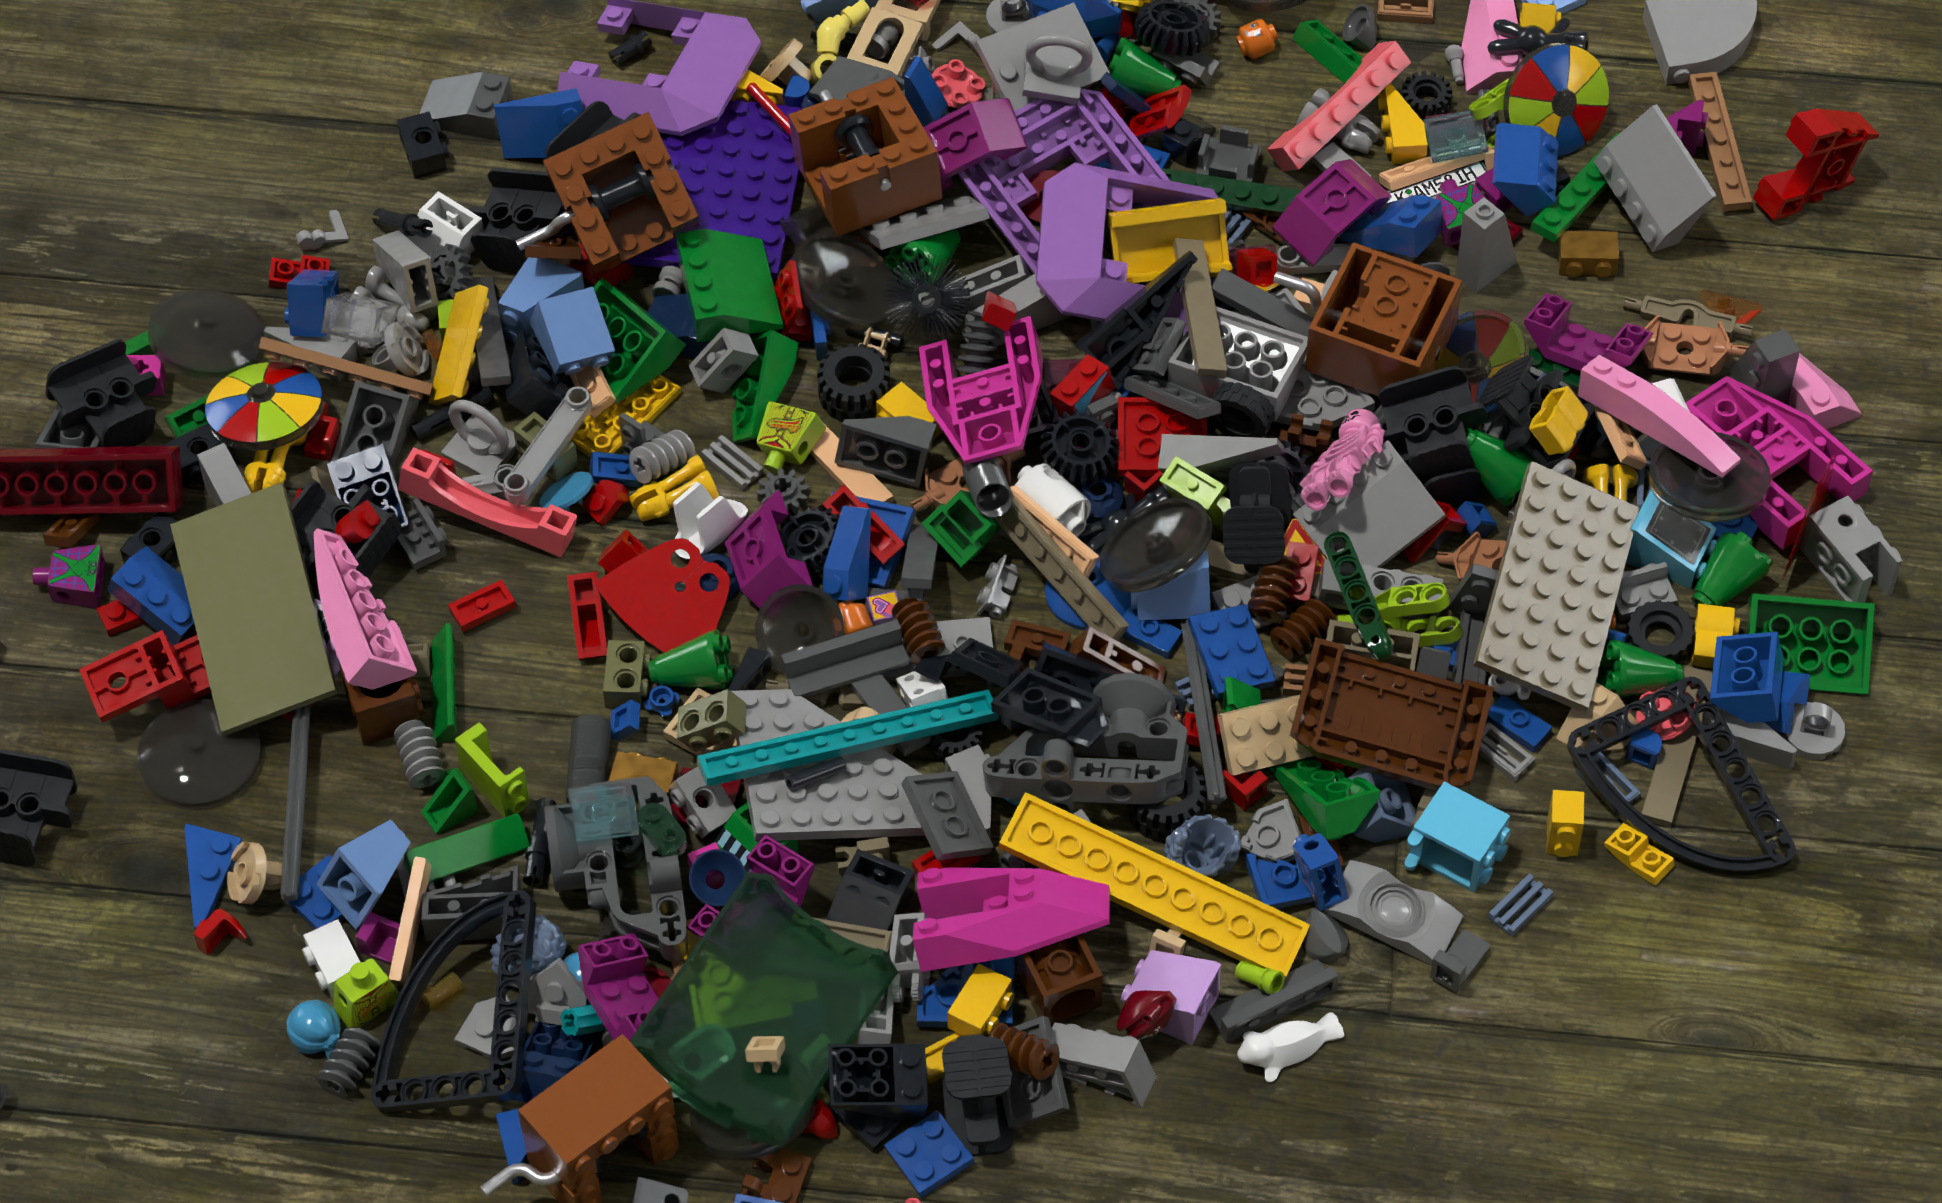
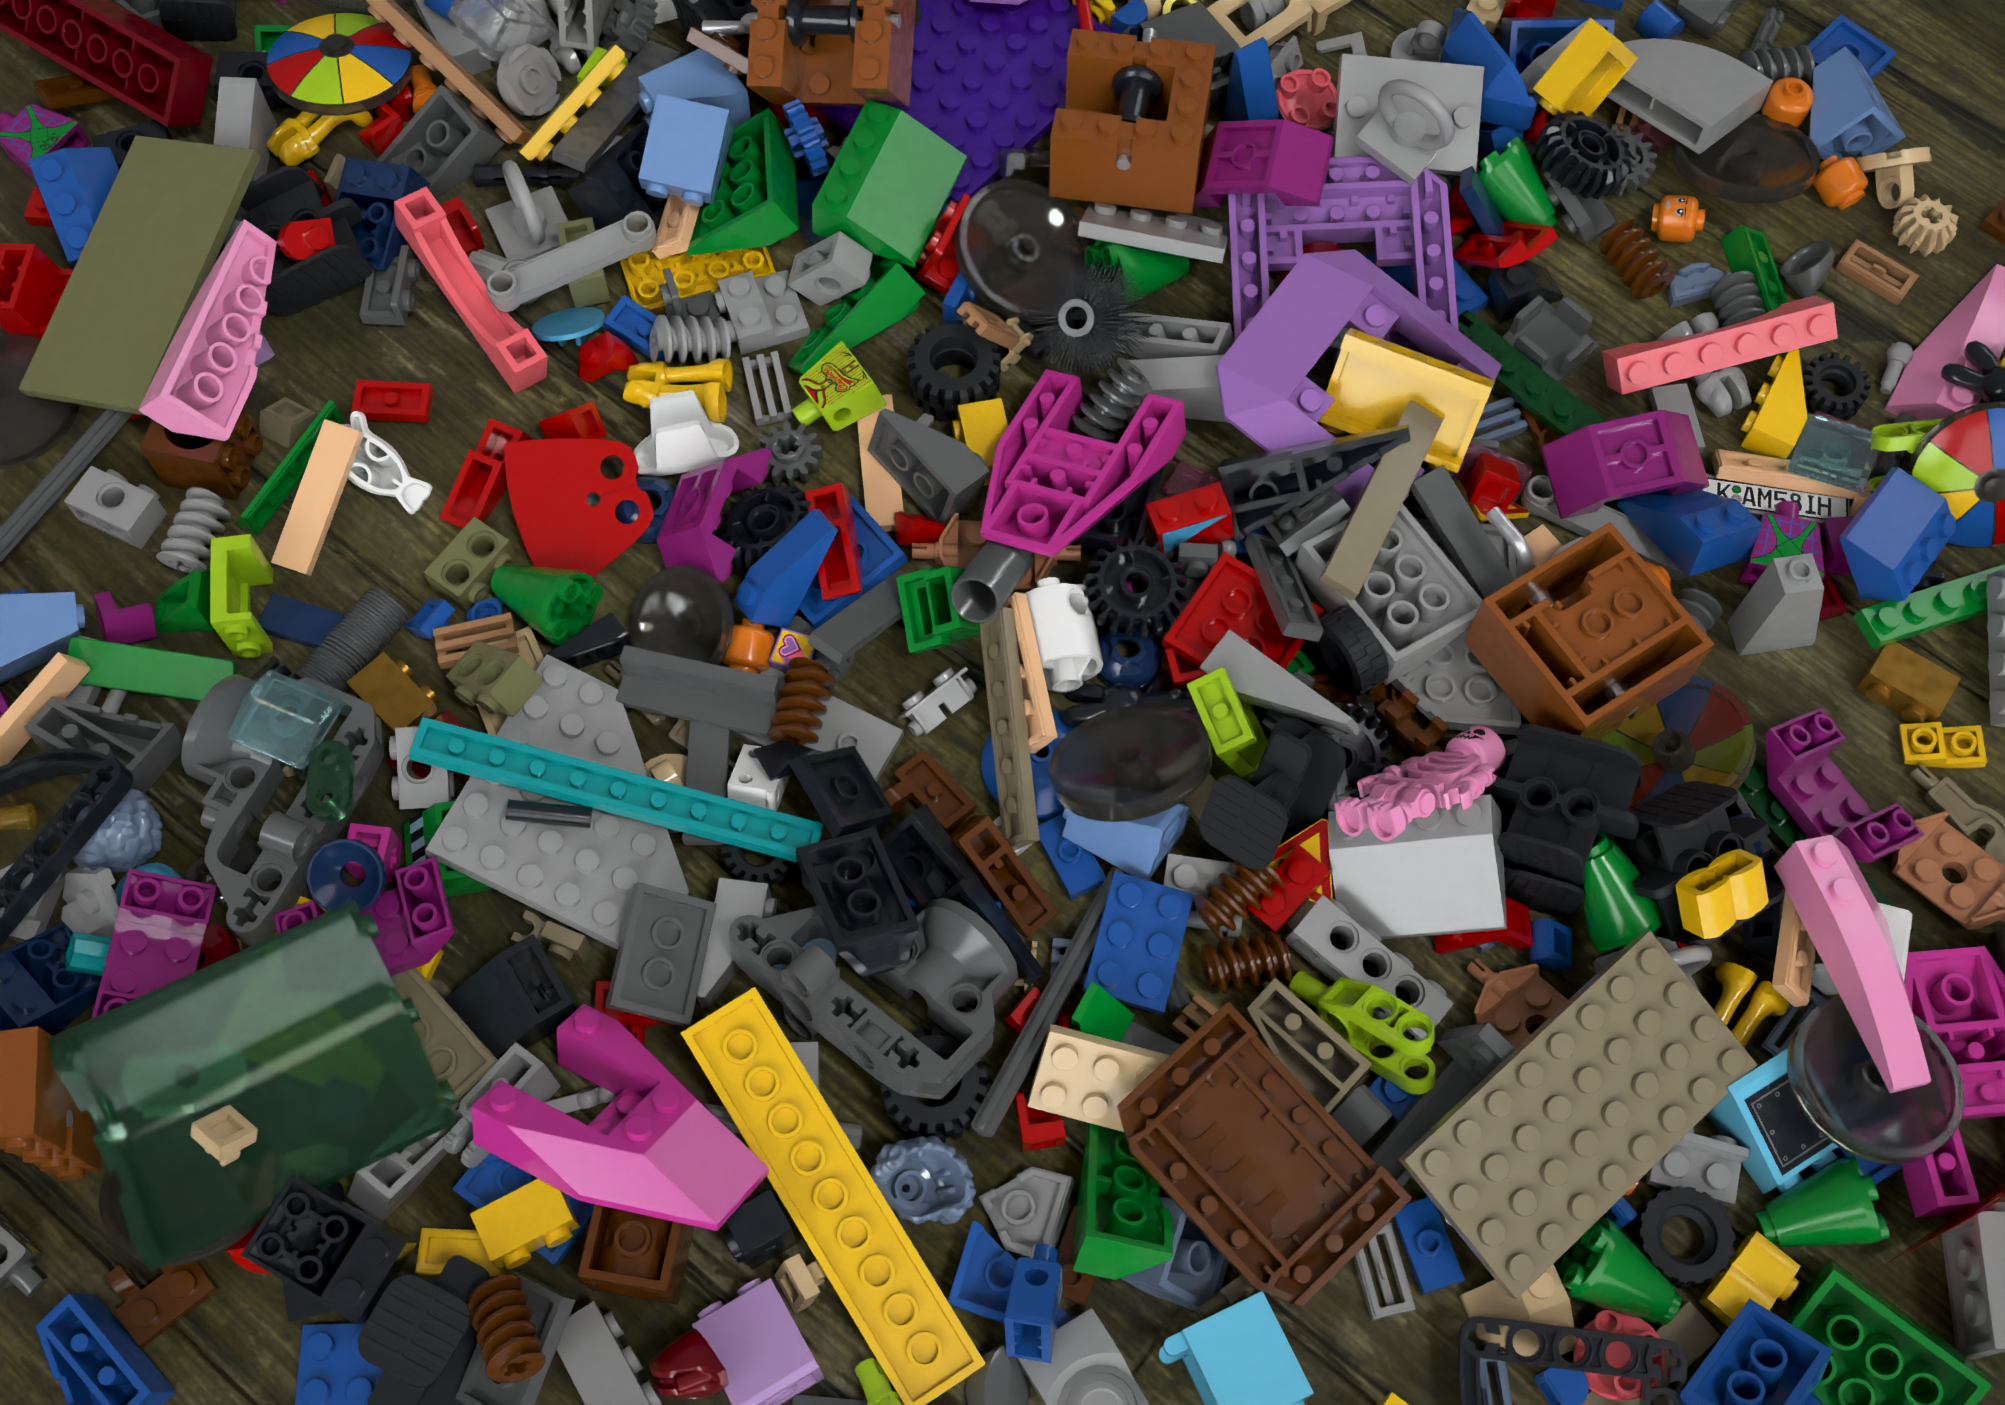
camera: 30 degrees right, 10 degrees up
clear orange tile [421,329,442,364] -> none
red slope [982,291,1017,331] -> none
dark green piece [1324,531,1393,662] -> none
none -> light grey brick [64,466,167,549]
none -> magenta panel [93,591,157,644]
none -> dark blue tile [258,593,344,648]
none -> light nougat tile [271,419,364,576]
none -> white animal [341,411,433,514]
none -> orange pin [408,65,438,114]
none -> medium nougat tile [432,612,519,670]
none -> light grey plate [713,269,810,355]
none -> black brick [721,1189,798,1270]
none -> blue gear [782,98,830,178]
none -> red slope [894,511,946,546]
none -> medium nougat tile [957,301,1020,350]
none -> reddish brown piece [1599,219,1676,299]
none -> sand blue tile [1667,262,1732,308]
none -> dark grey piece [1710,271,1766,328]
none -> yellow slope [1899,722,1987,768]

